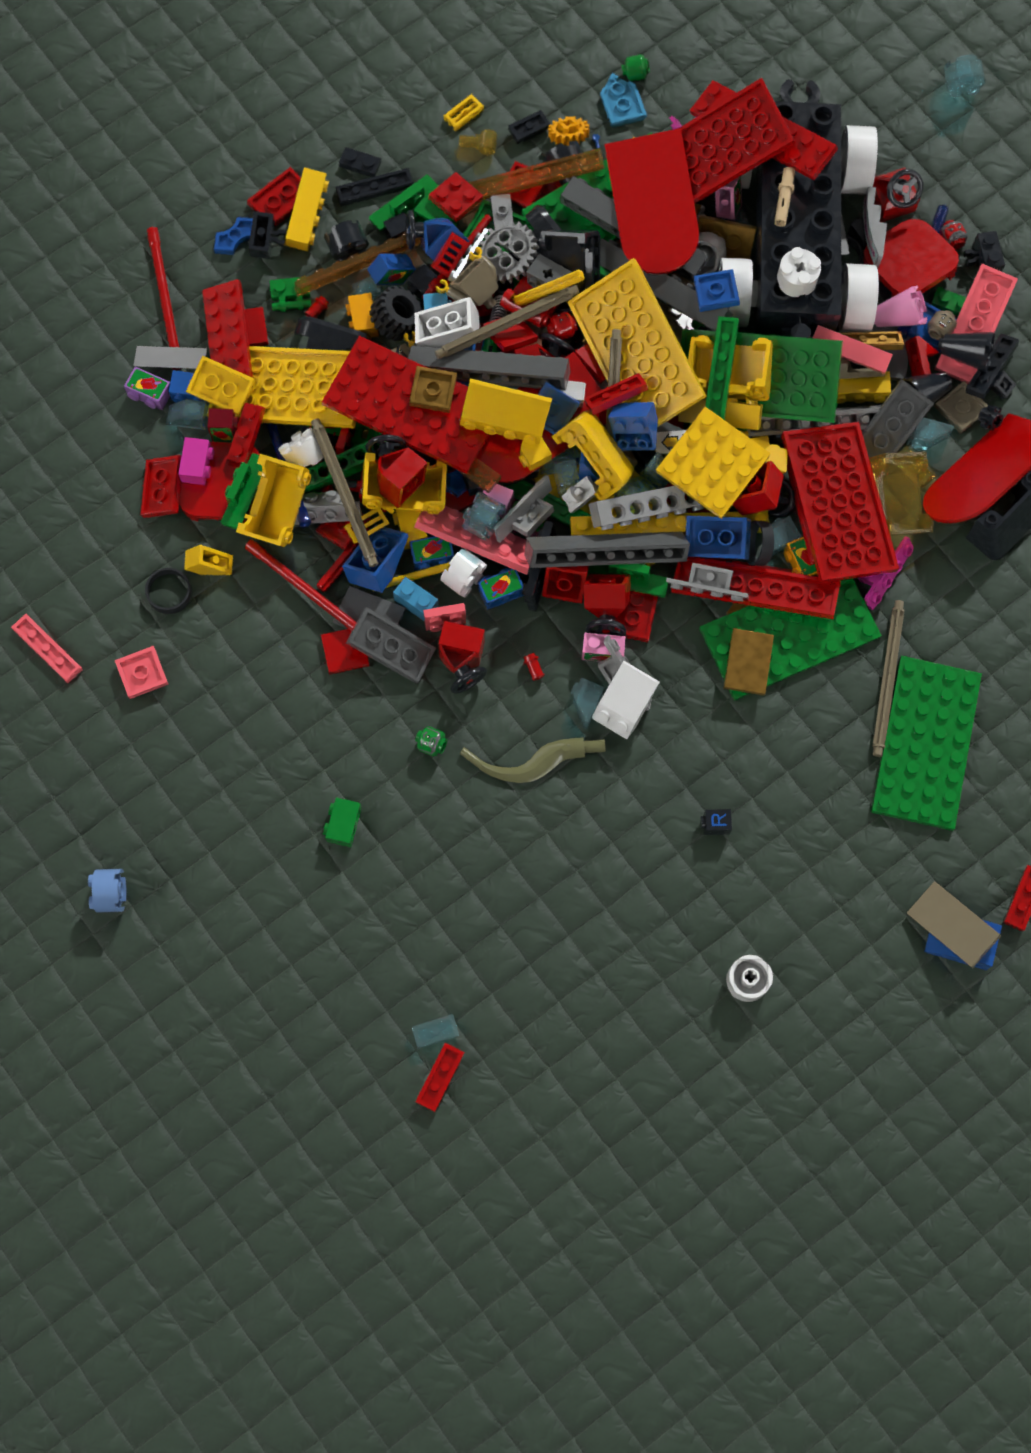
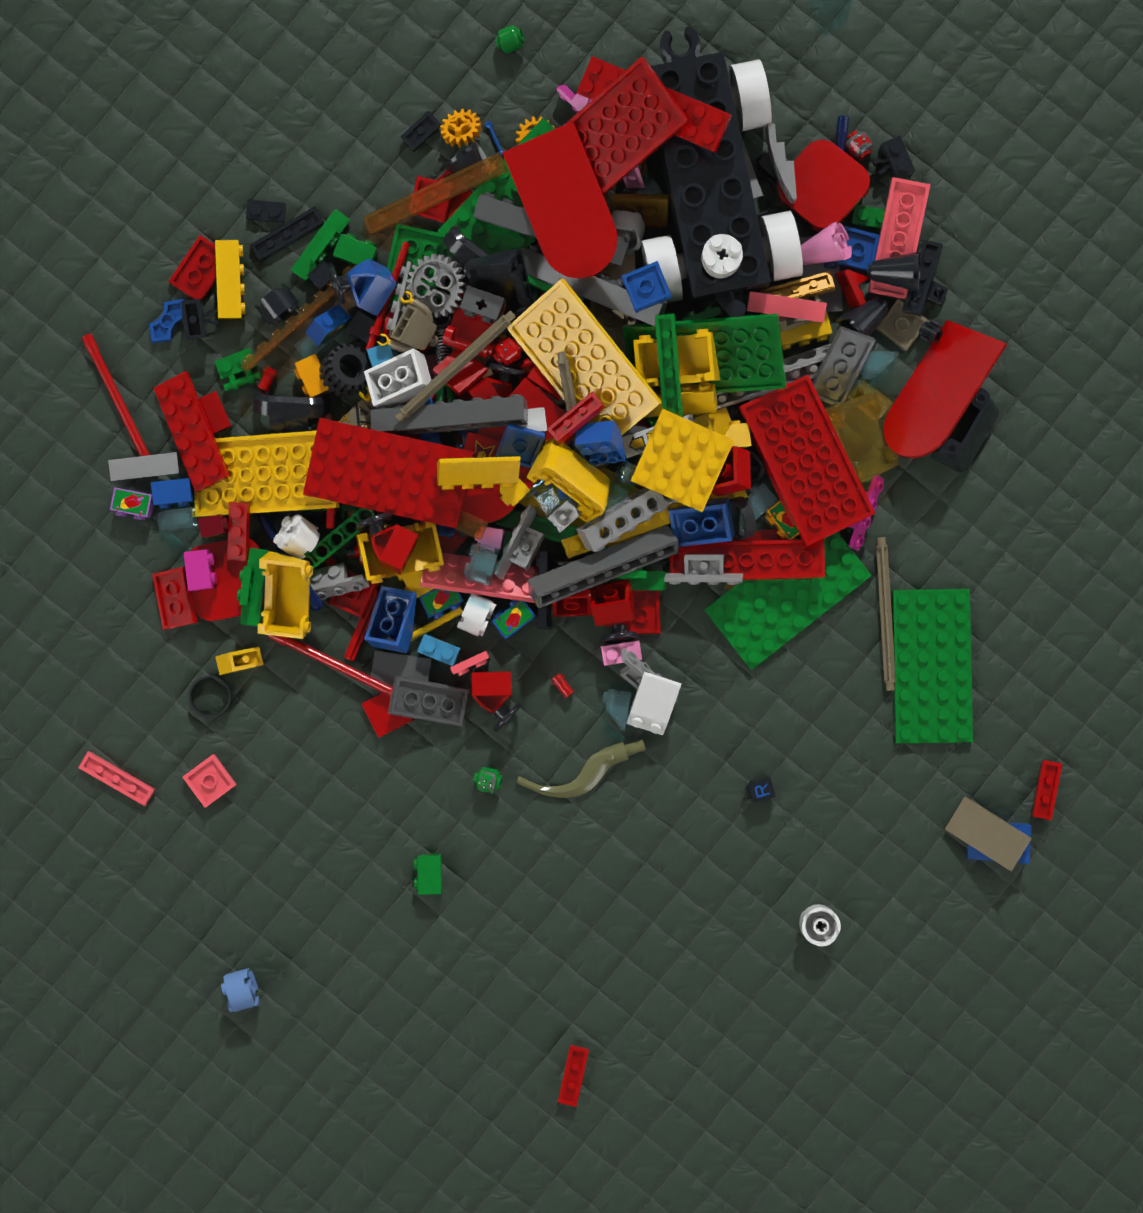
camera: 10 degrees left, 15 degrees up
yellow tile [186,355,257,417] -> none
dark tan piece [311,418,378,567] -> none
yellow tile [344,508,390,544] -> none
pearl gold tile [409,366,457,413] -> none
clear light blue plate [412,1014,459,1049] -> none
red plate [429,172,483,222] -> none
red slope [431,232,468,278] -> none
yellow tile [443,94,484,131] -> none
clear yellow pin [459,129,497,155] -> none
light grey plate [491,194,513,230] -> none
yellow axle [513,270,585,307] -> none
dark azure tile [600,73,647,128] -> none
pearl gold tile [724,628,774,696] -> none
tan pin [774,167,795,227] -> none
piece [873,167,924,222] -> none
dark tan head [927,310,957,341] -> none

